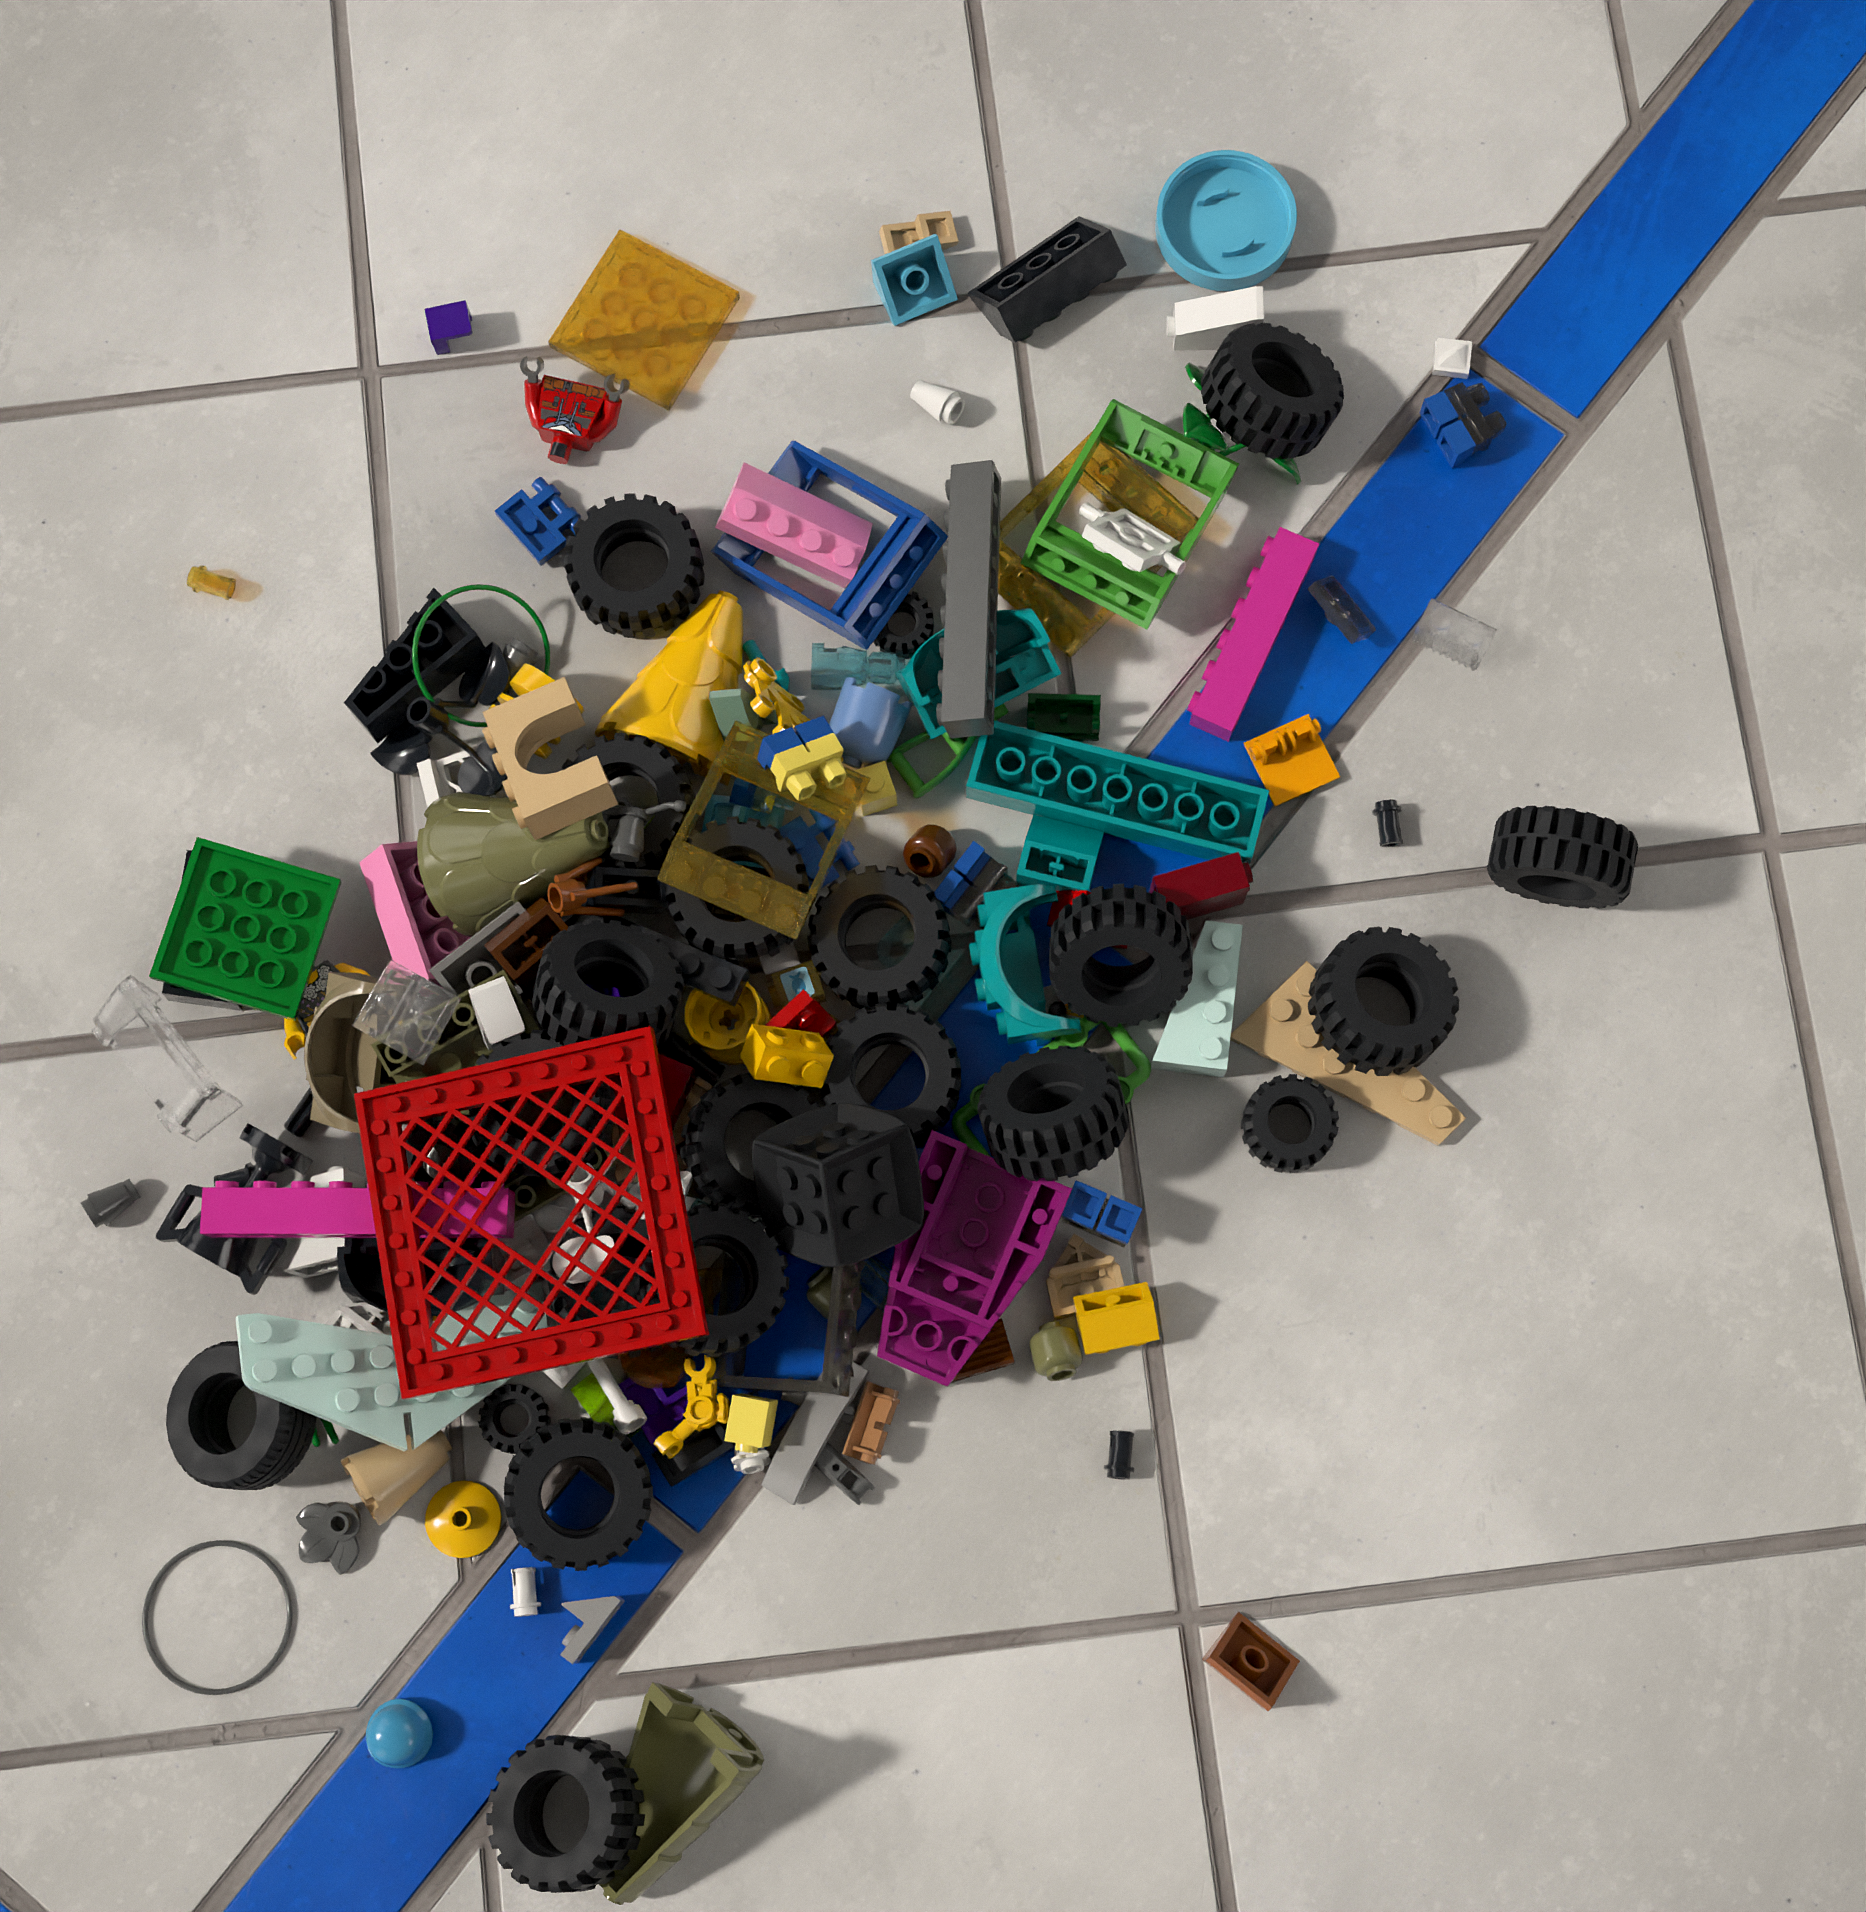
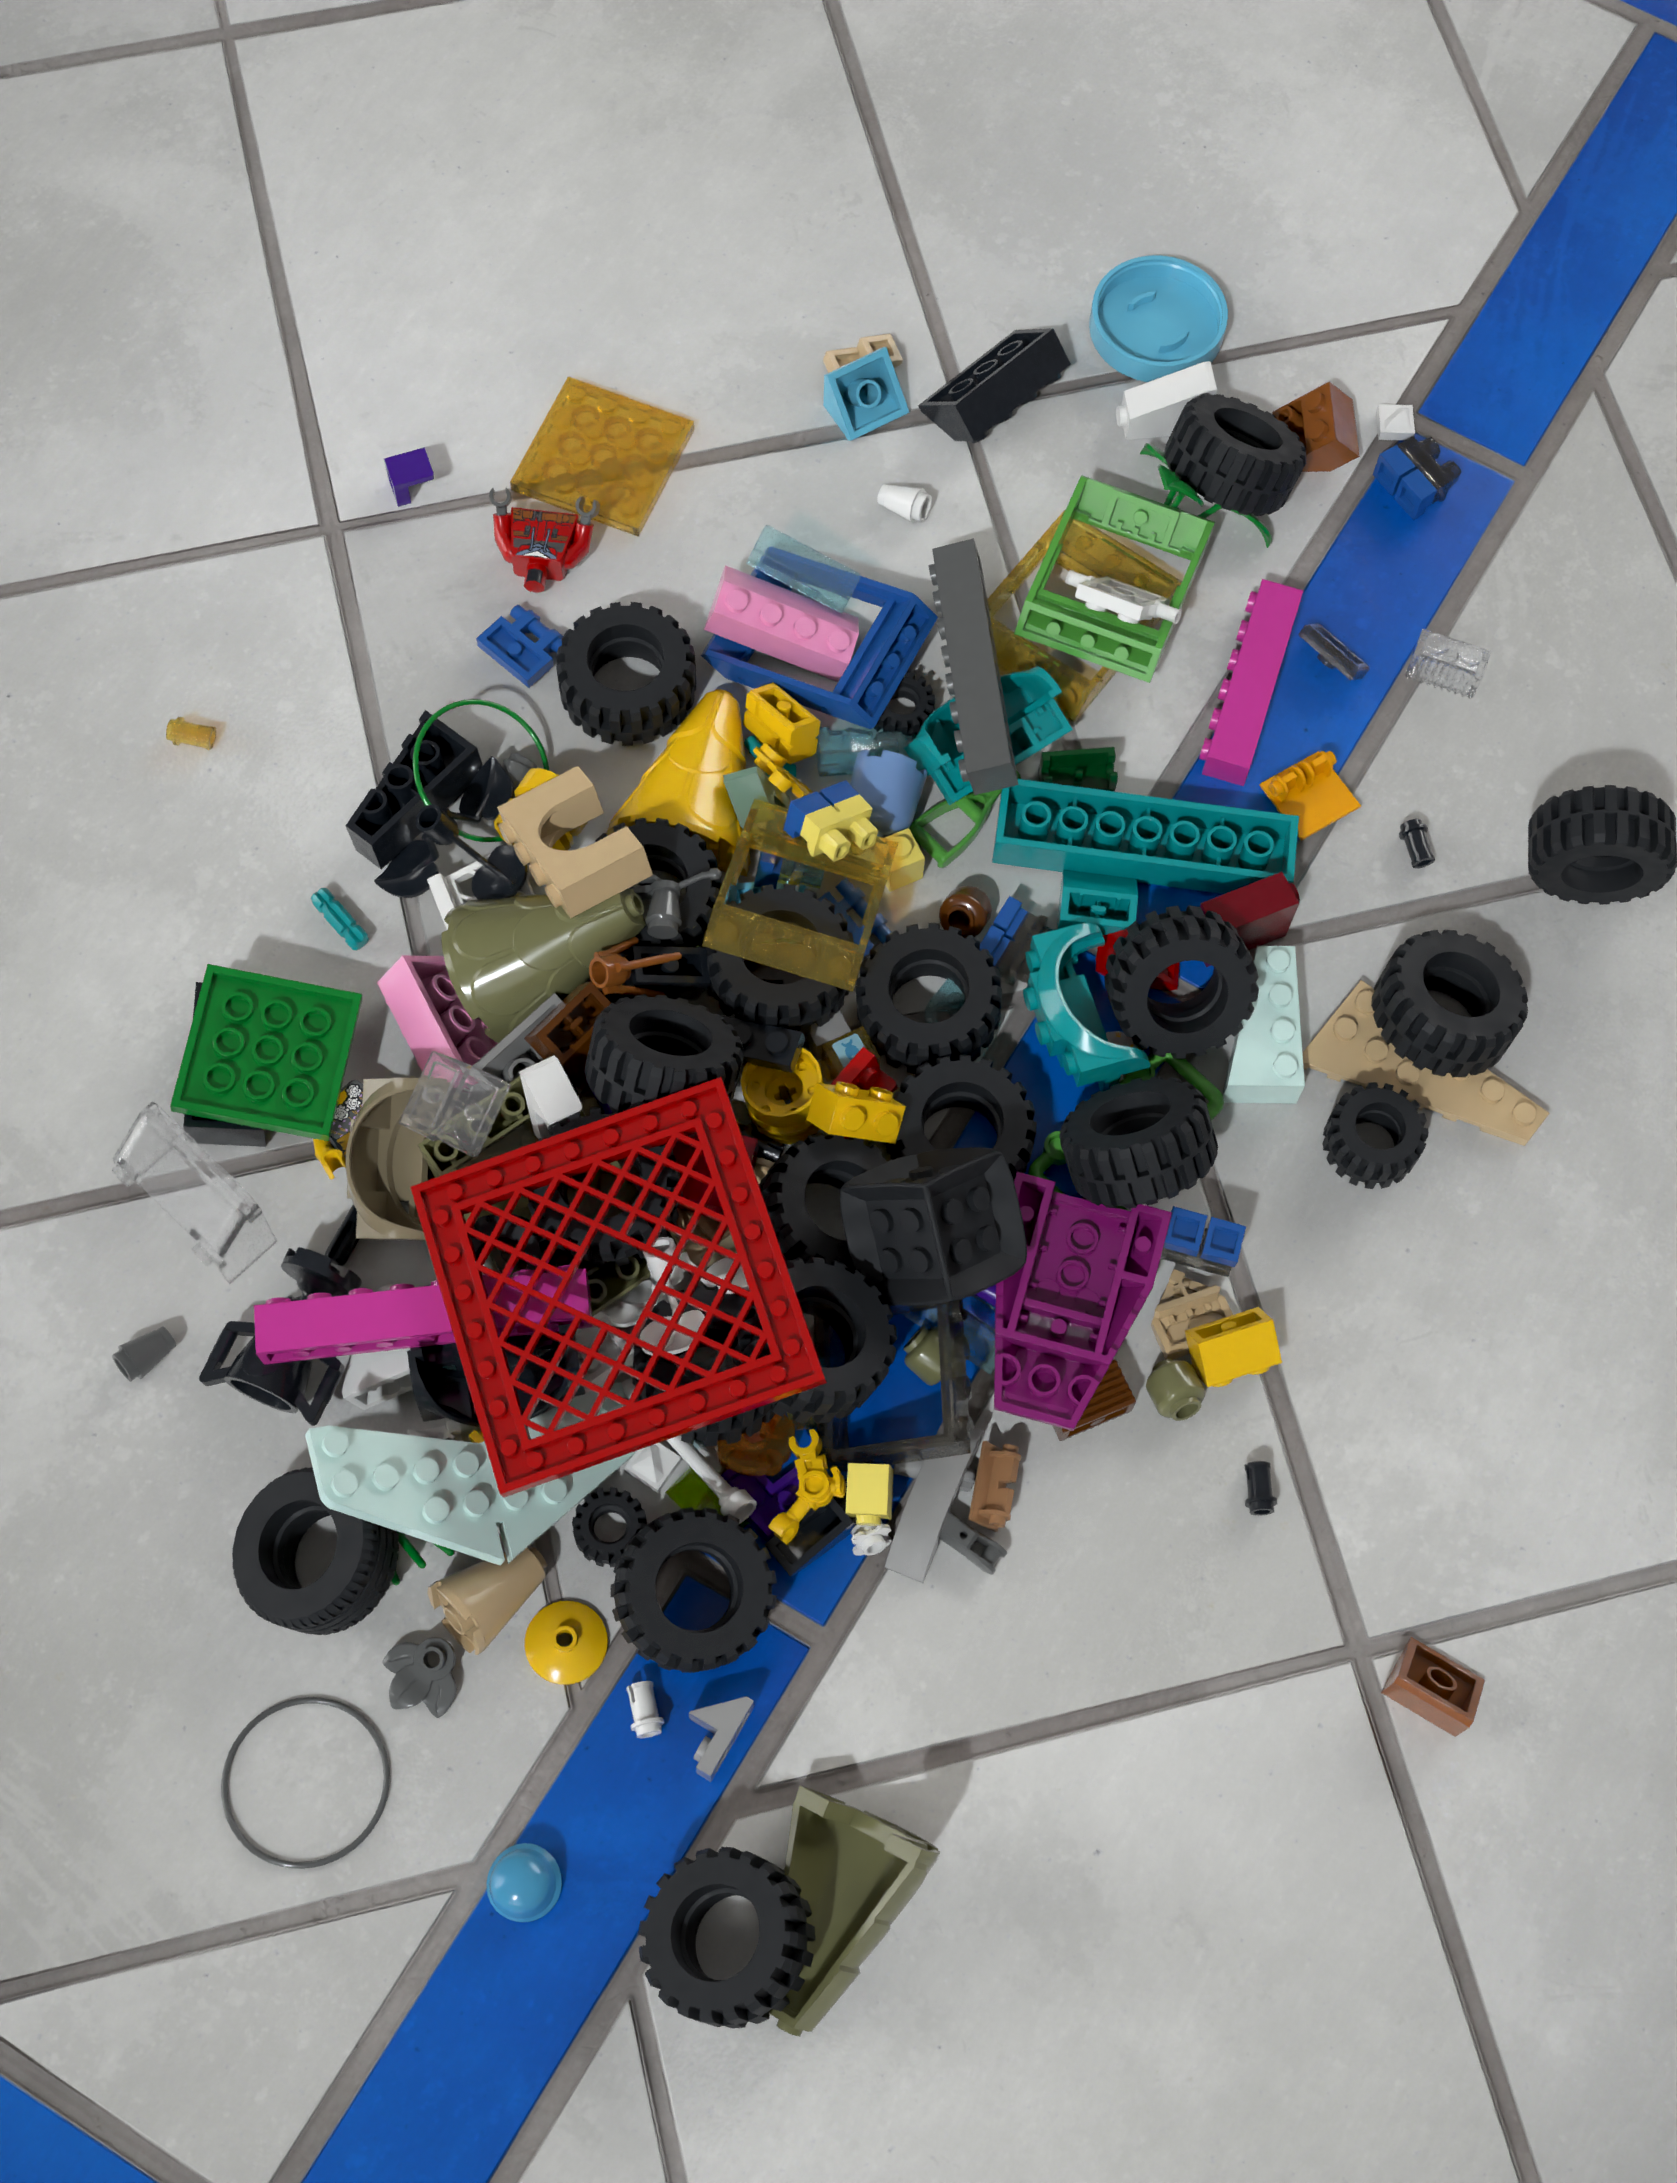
camera: 15 degrees left, 10 degrees down
none -> teal axle [311,888,369,951]
none -> yellow brick [743,683,821,764]
none -> clear light blue panel [746,525,861,614]
none -> dark orange slope [1272,382,1360,472]

